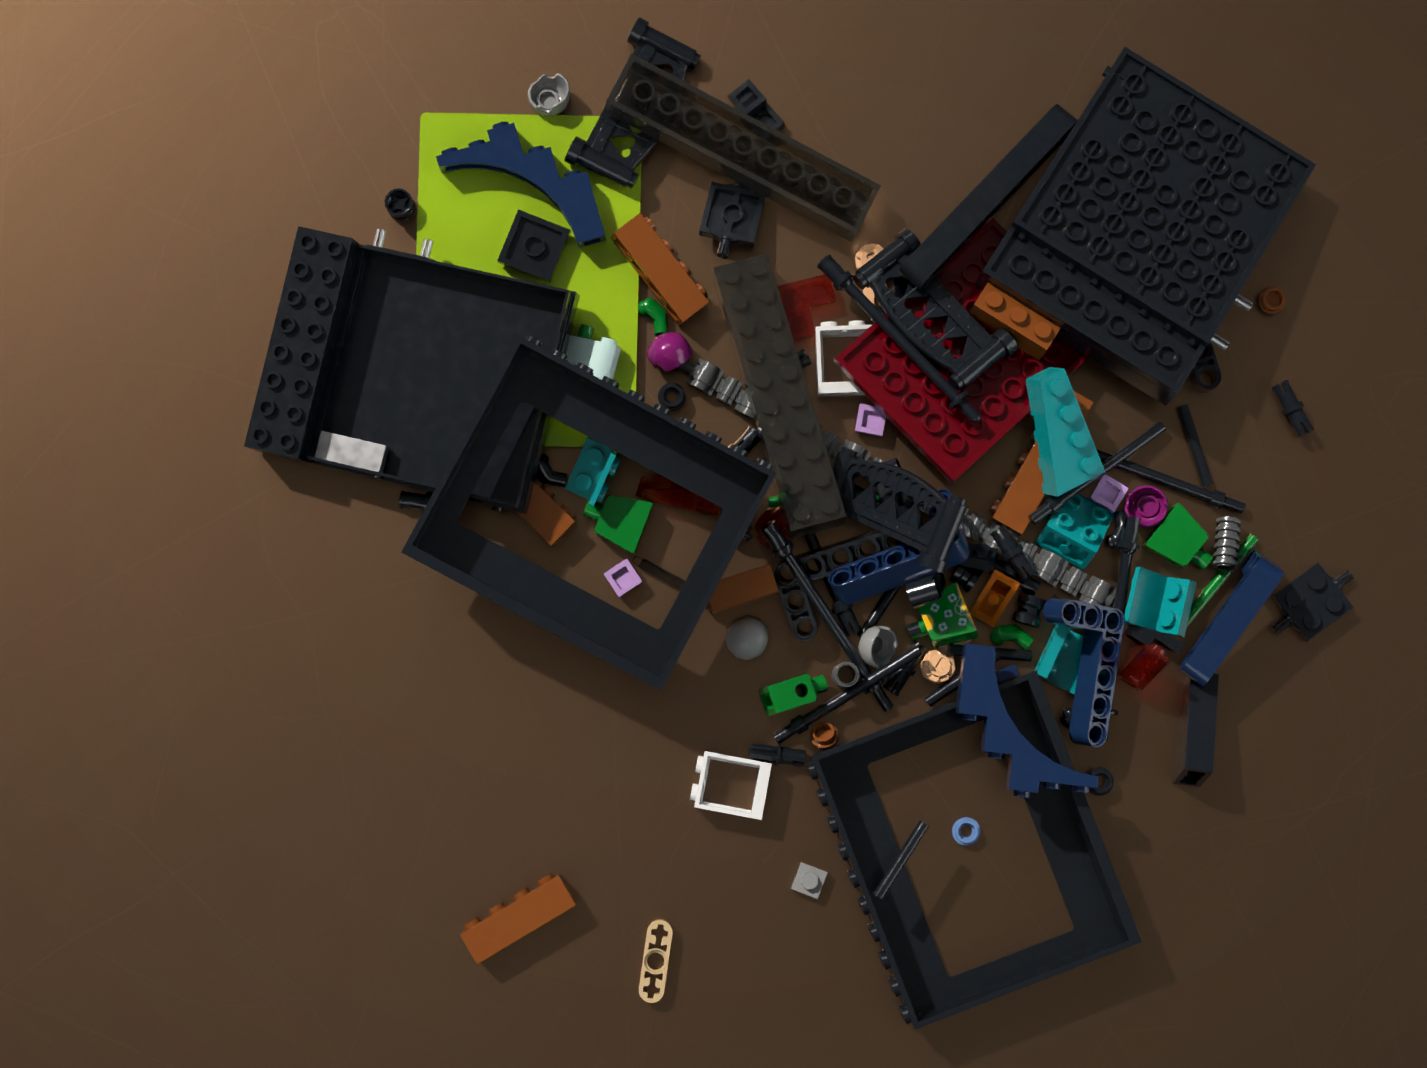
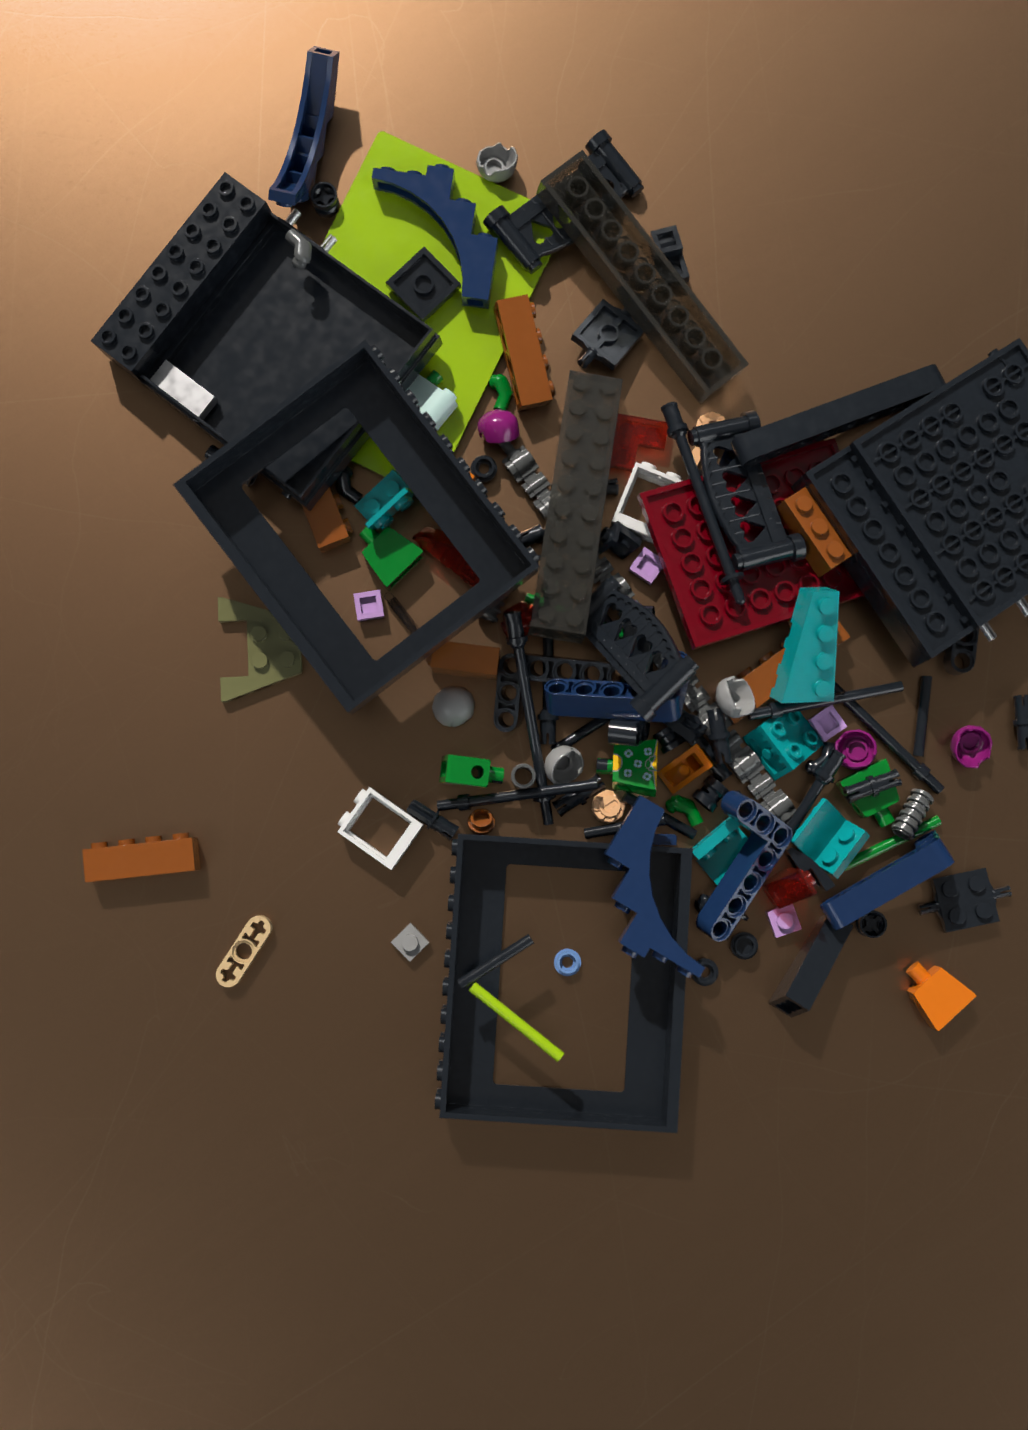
camera: 25 degrees right, 0 degrees up
none -> olive wing [218,597,303,702]
none -> dark blue arch [268,46,340,207]
none -> dark grey arm [285,229,312,269]
none -> lime bar [468,982,564,1062]
none -> black bracket [596,521,642,559]
none -> light grey hair [716,676,755,718]
none -> black plate [730,932,758,960]
none -> lavender plate [765,903,802,938]
none -> black pin [843,769,902,804]
none -> black wheel [854,910,887,938]
none -> orange torso [906,961,976,1032]
none -> magenta hair [950,725,993,769]

